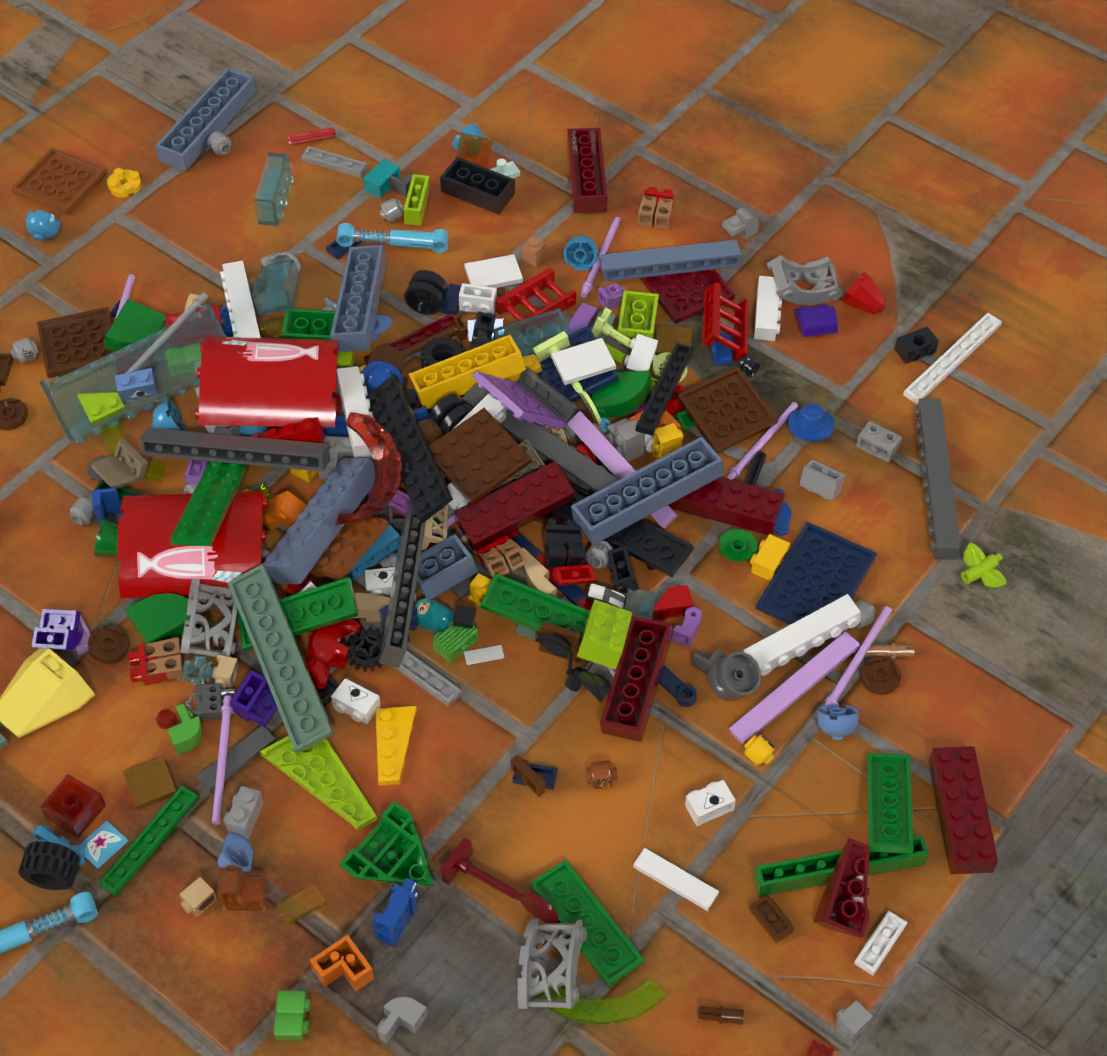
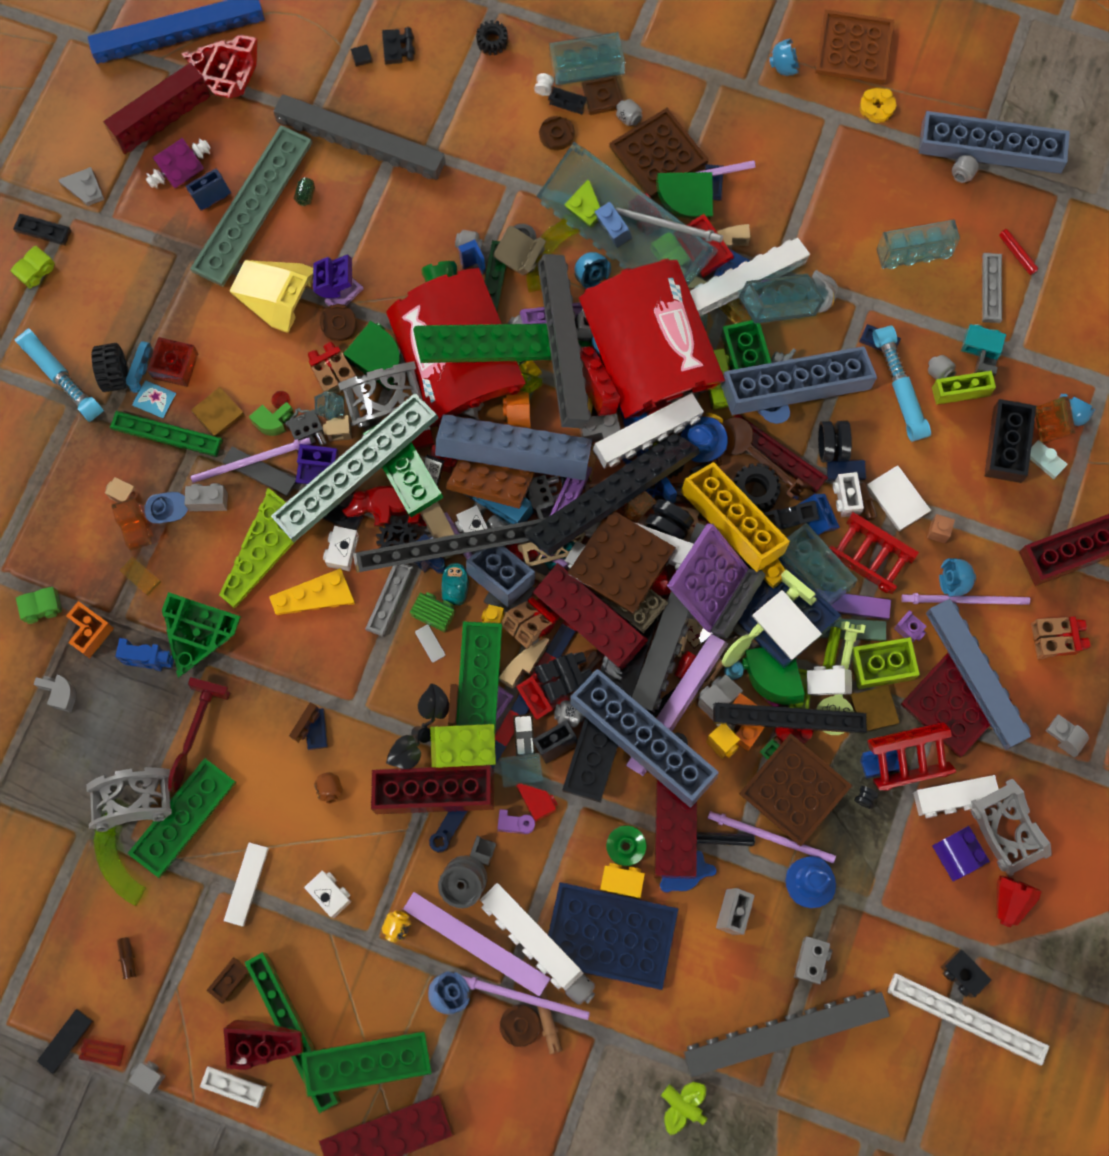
camera: 75 degrees right, 20 degrees up
clear red windscreen [335,412,402,525] -> none
black tile [453,606,476,629] -> none

